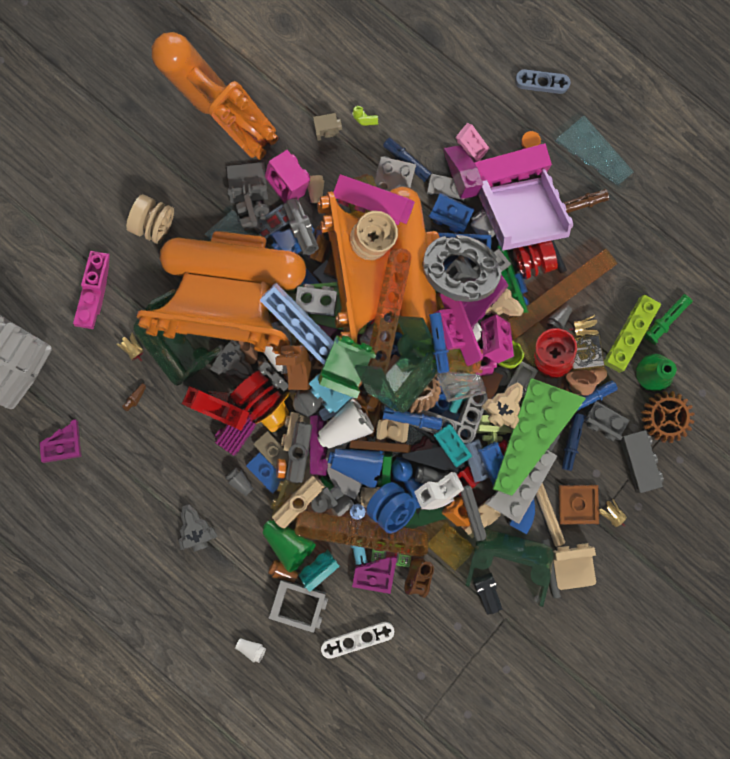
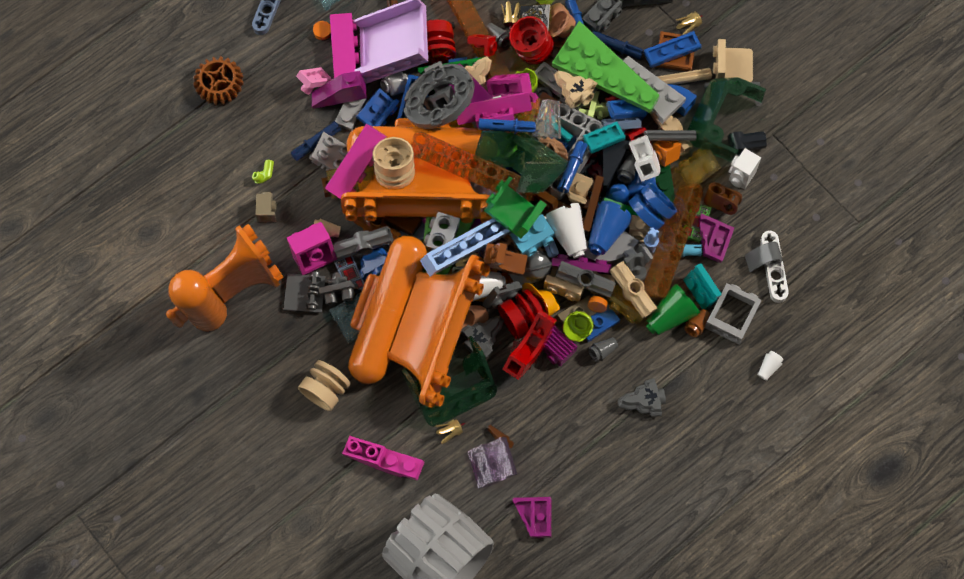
camera: 85 degrees left, 15 degrees down
none -> dark orange gear [193,56,244,105]
none -> red bracket [467,34,497,57]
none -> clear purple slope [467,437,517,488]
none -> lime hair [563,311,594,342]
none -> blue tile [643,31,702,68]
none -> white brick [729,148,761,190]
none -> dark grey panel [745,241,783,273]

